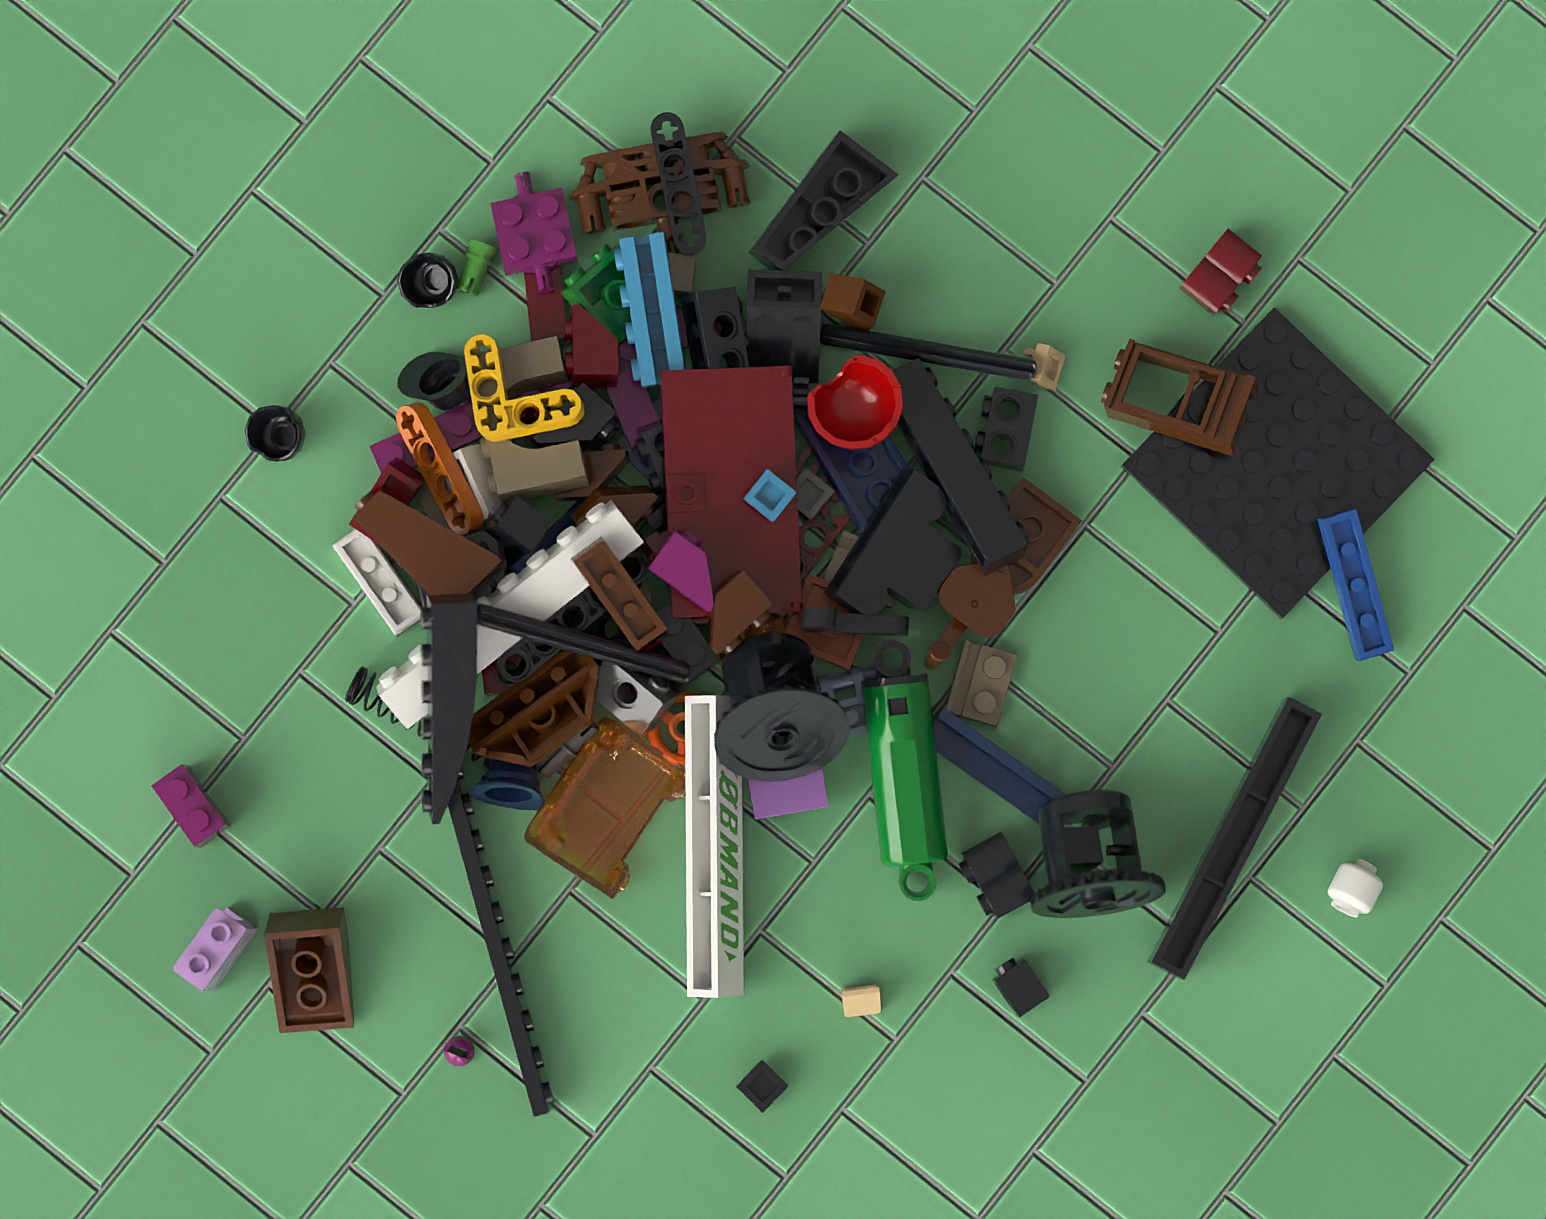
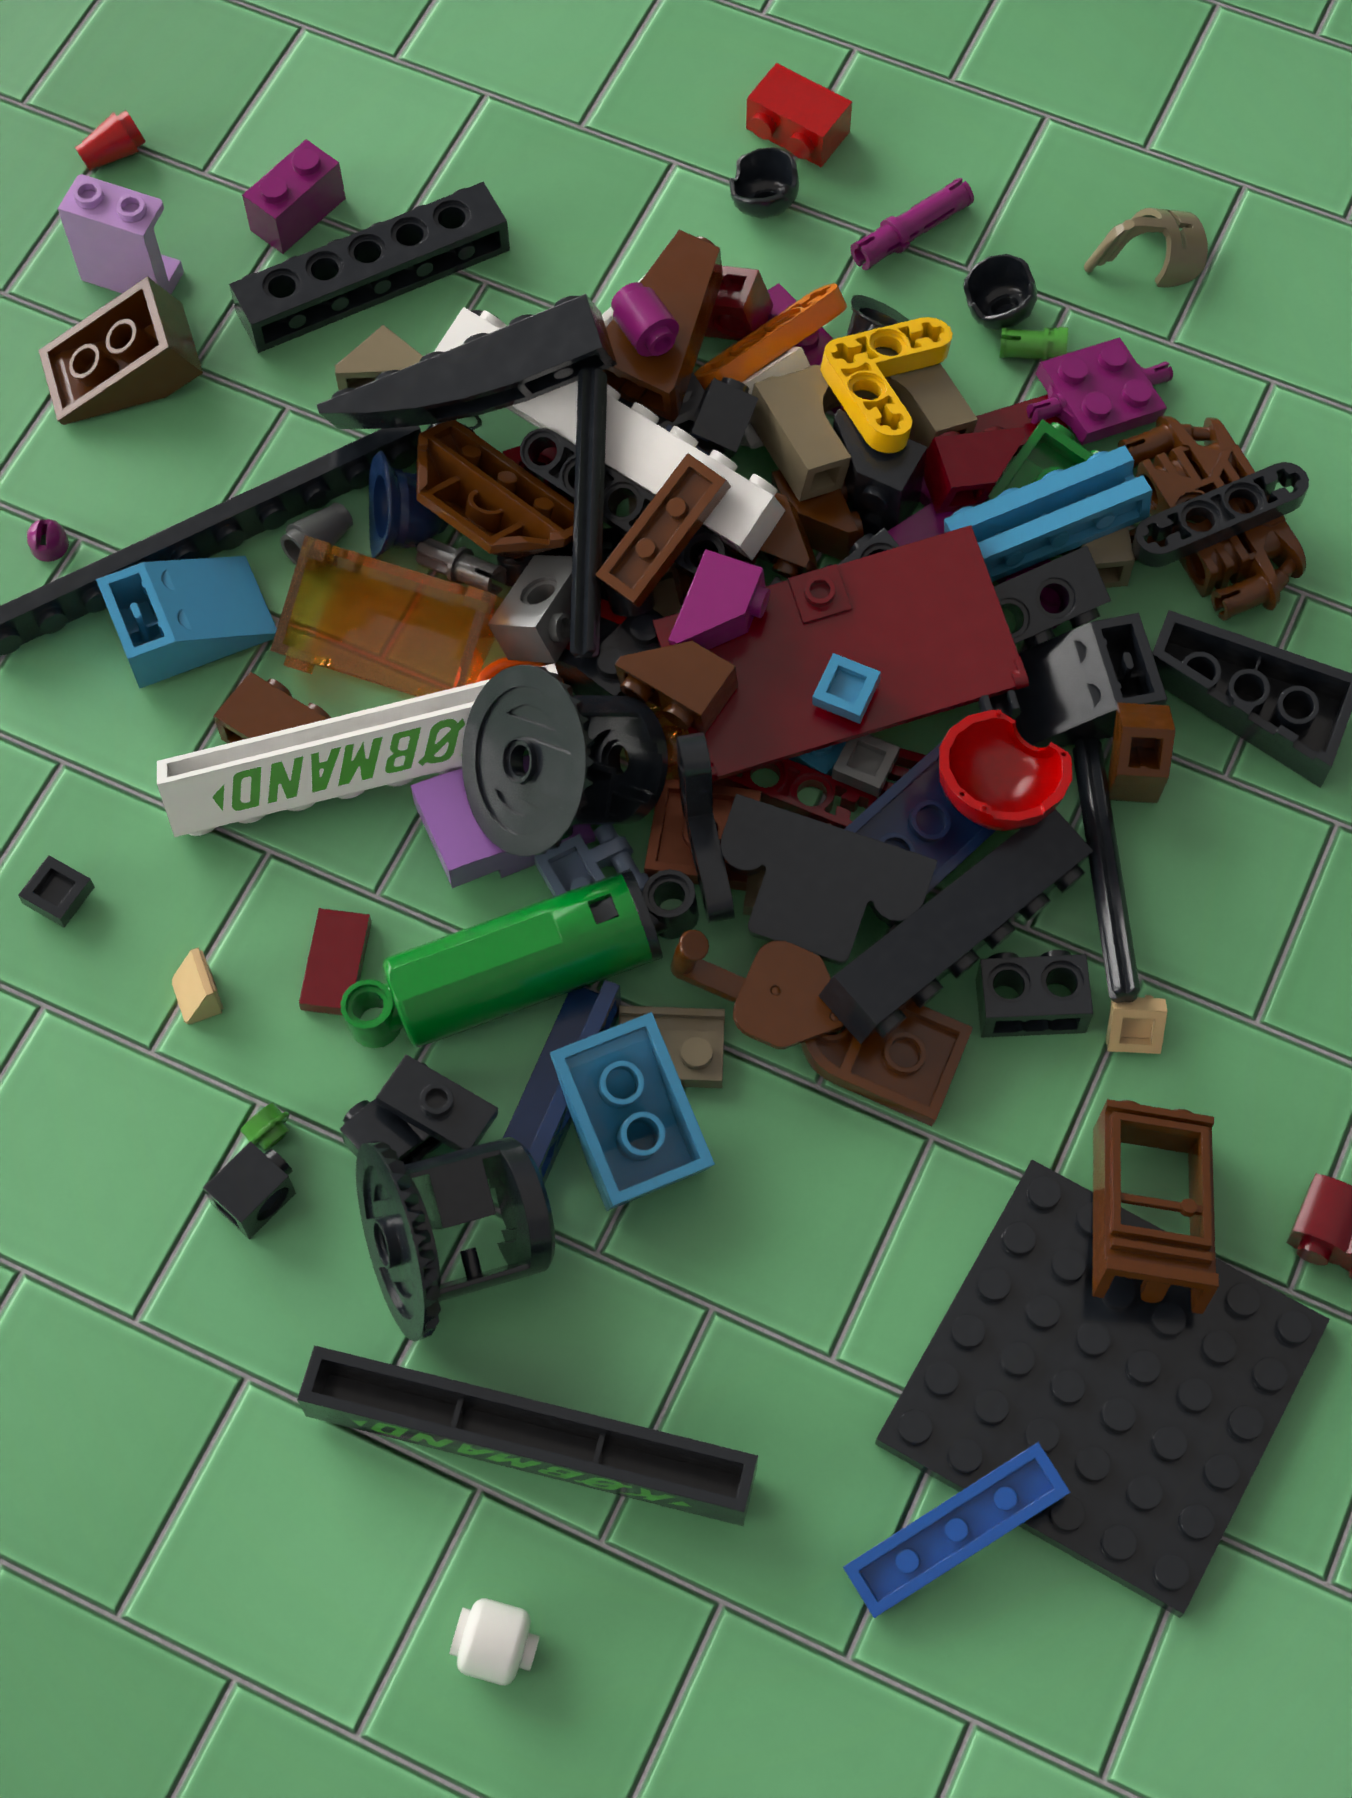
camera: 80 degrees right, 20 degrees down
none -> red cone [75,110,146,171]
none -> dark azure slope [96,556,280,689]
none -> reddish brown slope [214,672,331,743]
none -> black brick [229,182,510,353]
none -> bright green plate [240,1102,290,1152]
none -> dark grey cone [281,503,353,568]
none -> dark red tile [299,908,372,1015]
none -> dark tan slope [335,325,423,390]
none -> black plate [376,1054,498,1151]
none -> dark azure slope [550,1012,715,1211]
none -> magenta brick [611,282,679,356]
none -> red brick [746,63,852,167]
none -> magenta pin [850,178,974,270]
none -> dark tan helmet [1084,208,1208,287]

